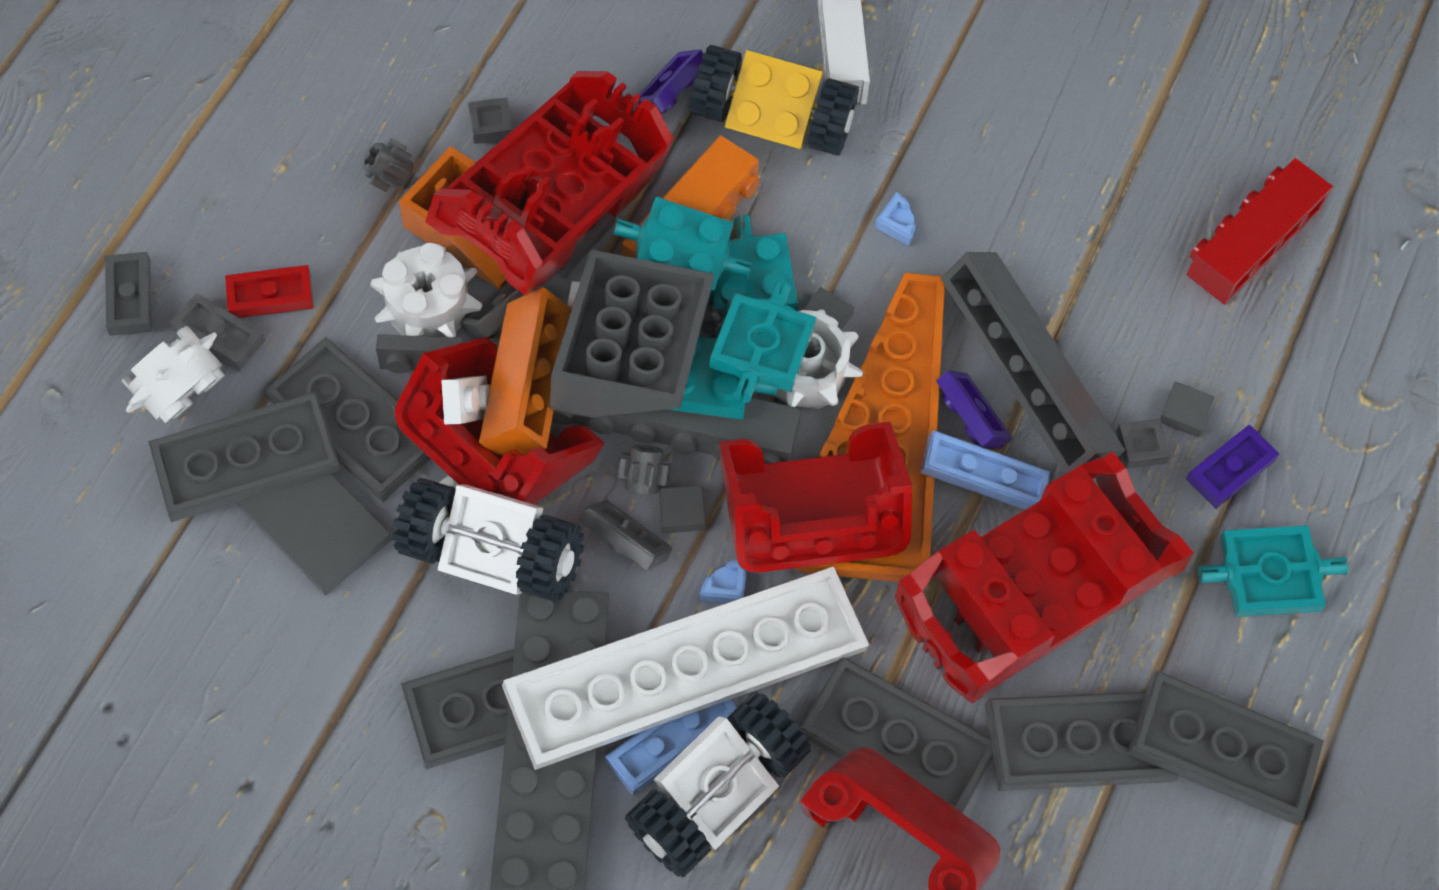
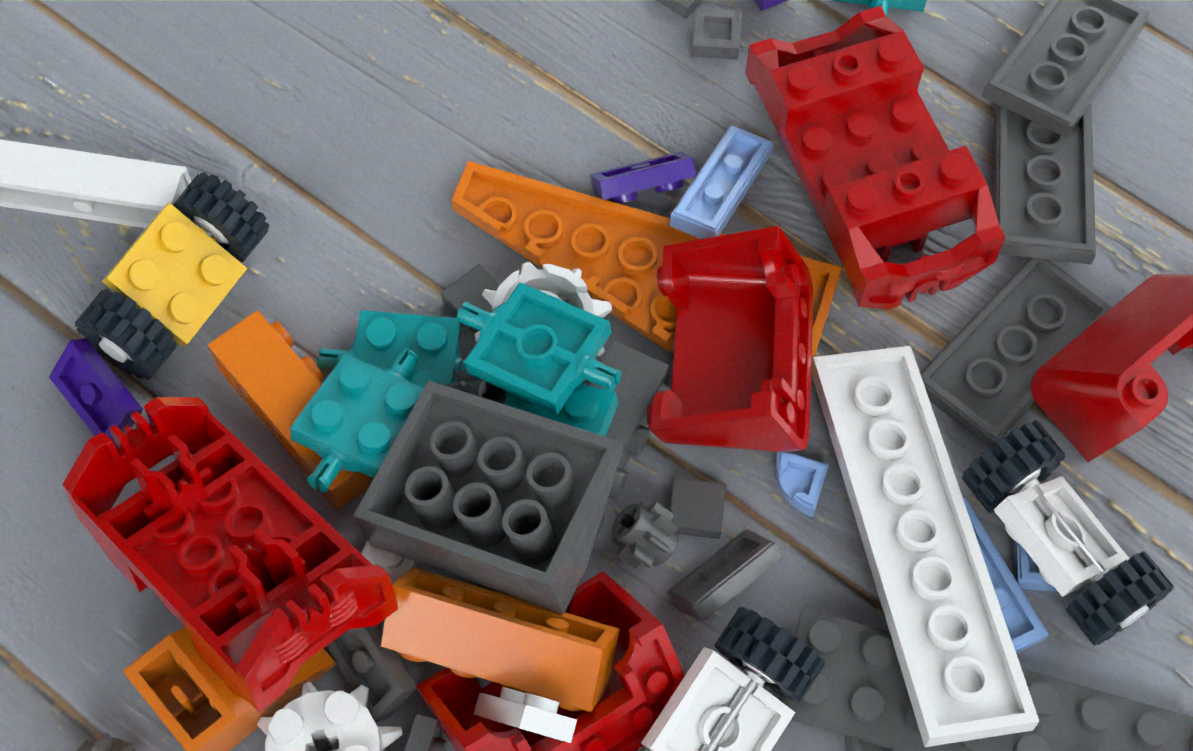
camera: 75 degrees left, 0 degrees up
flat silver plate [468,97,513,144] -> none
light blue tile [874,192,916,246] -> none
dark grey brick [941,252,1126,474] -> none

